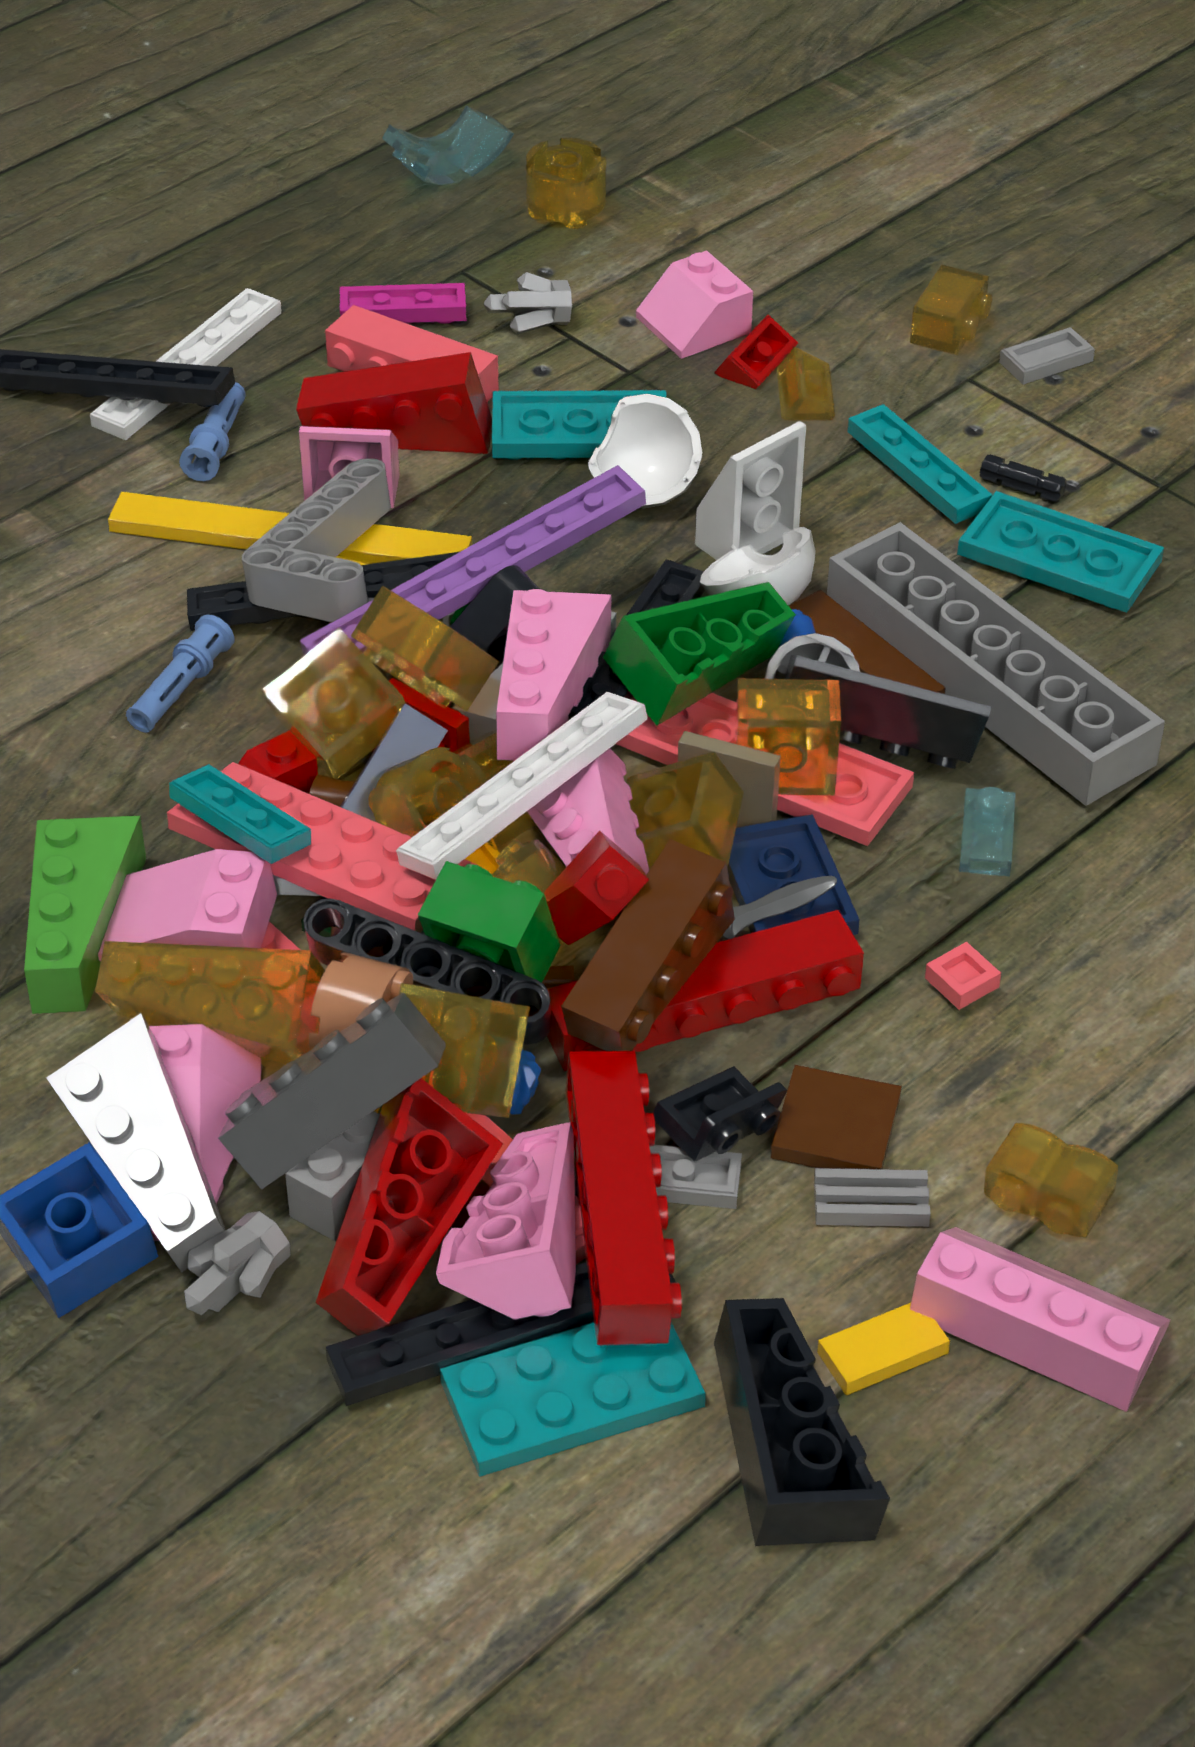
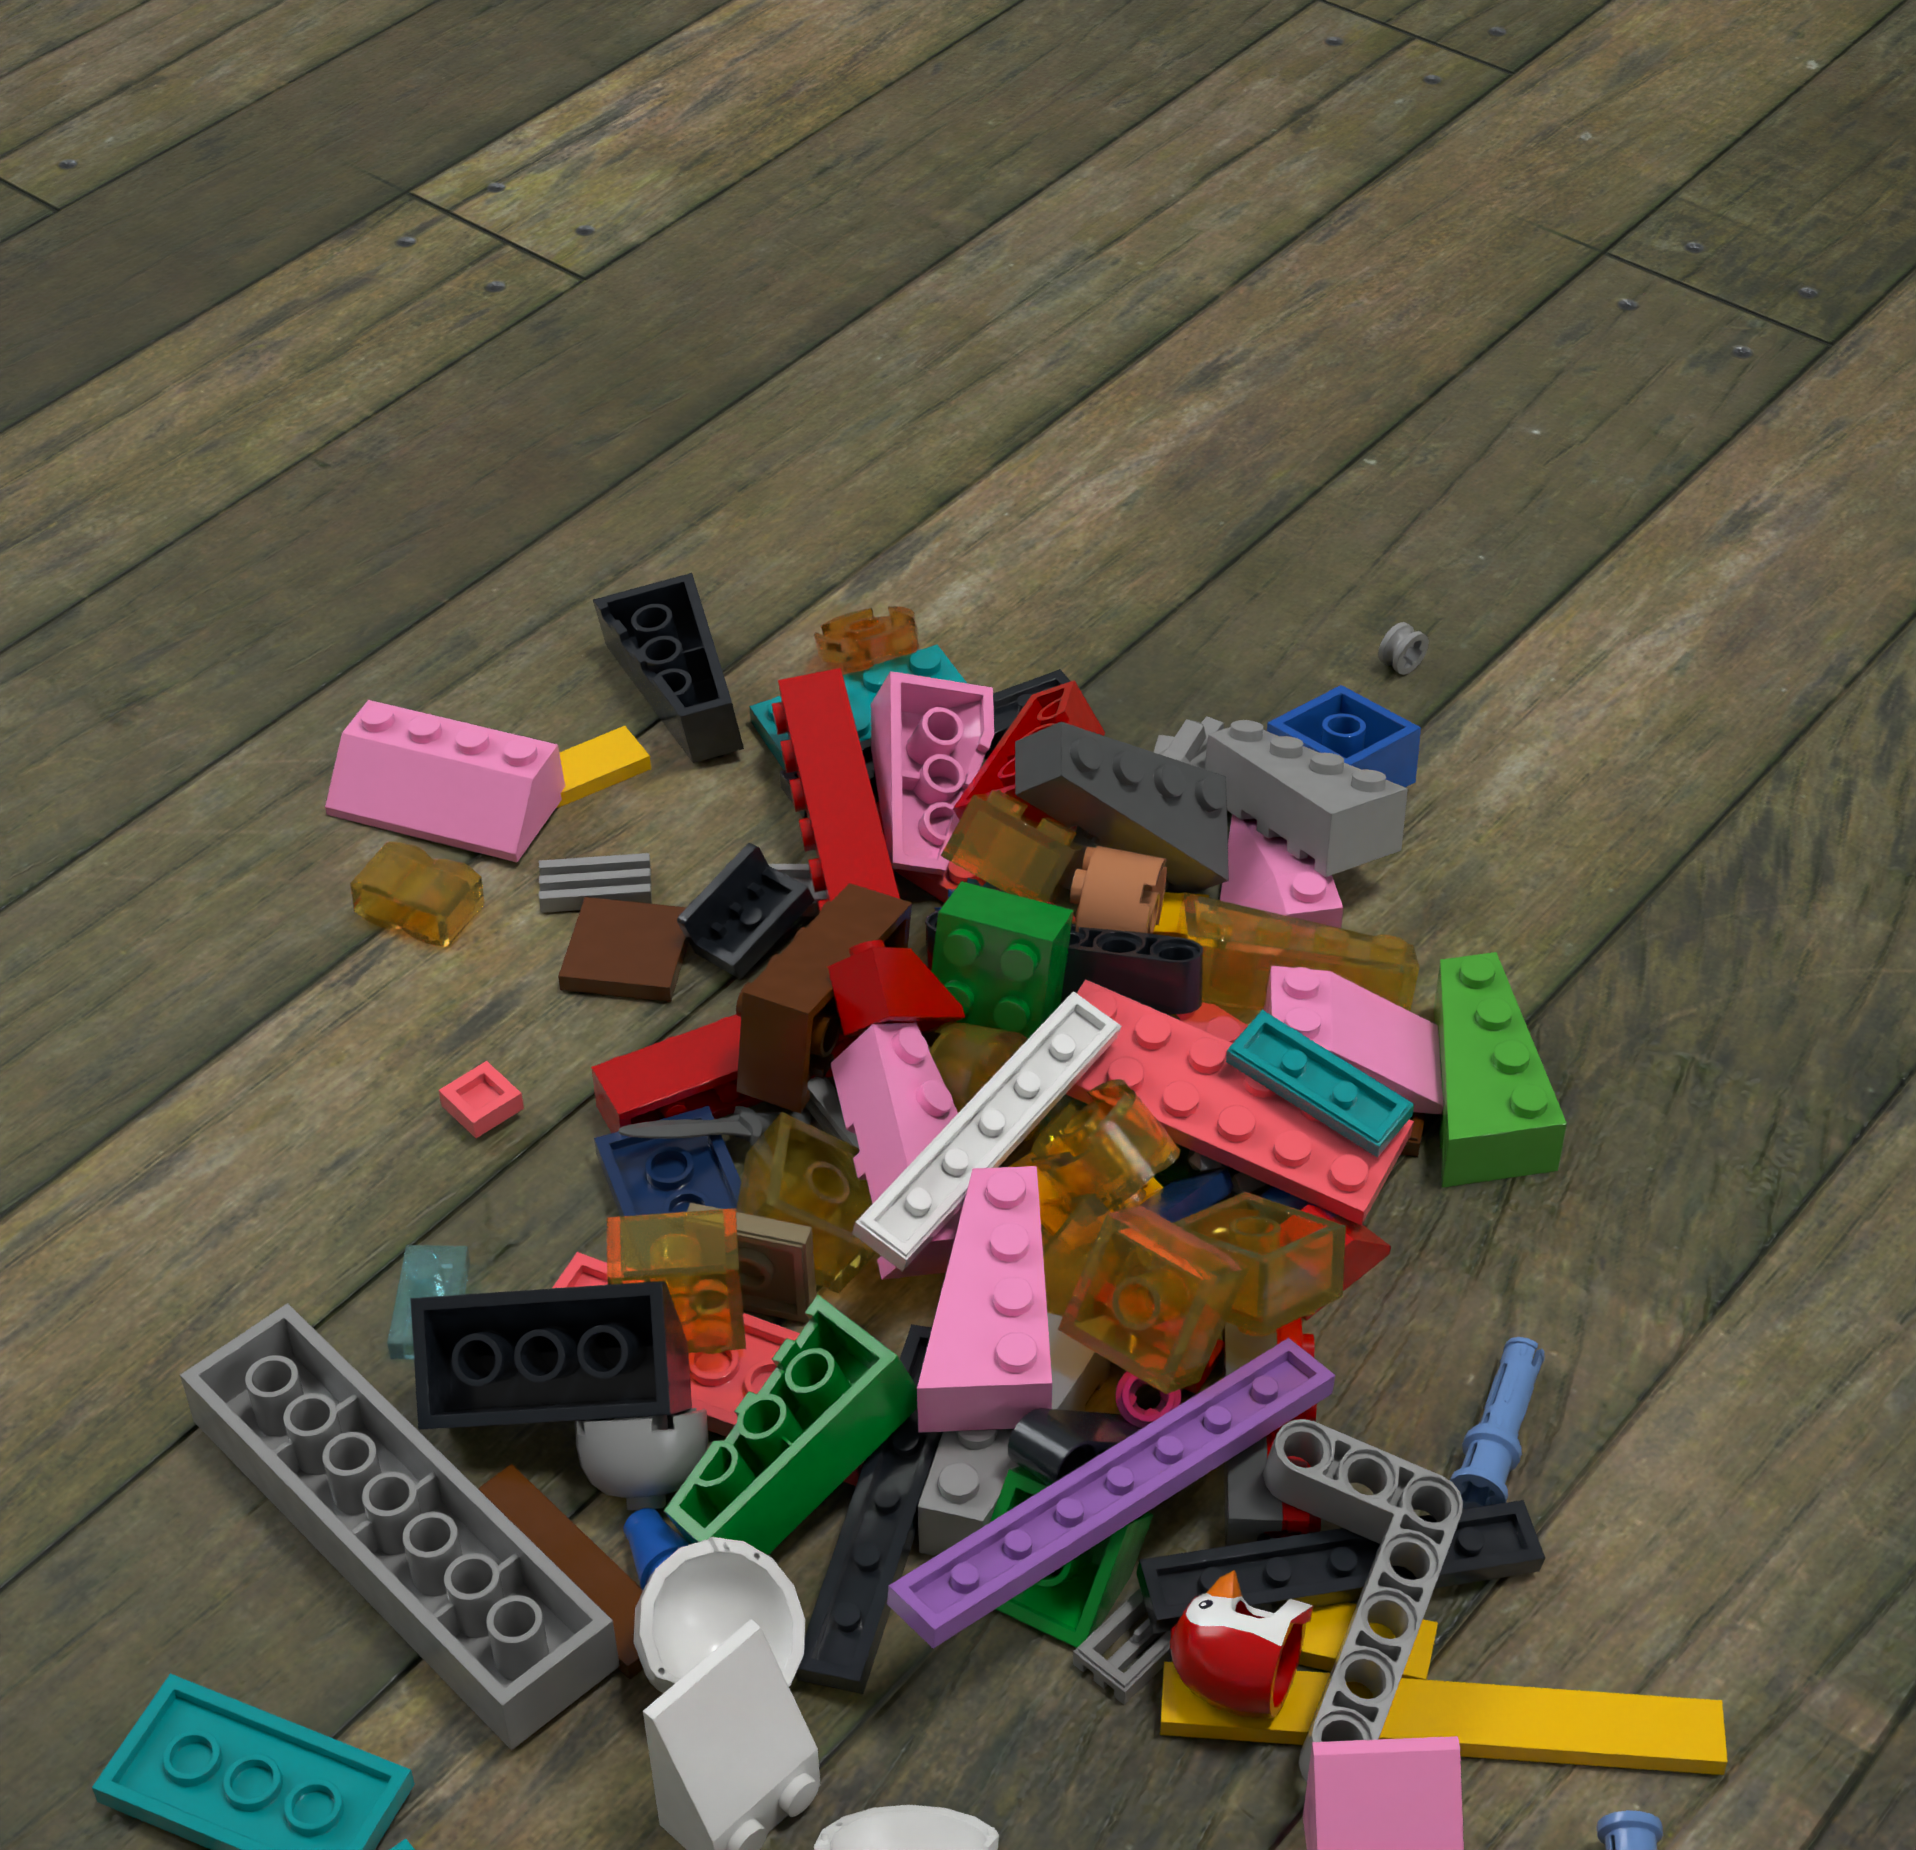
camera: 175 degrees right, 0 degrees up
none -> clear orange plate [814,606,919,672]
none -> red piece [1170,1570,1313,1718]

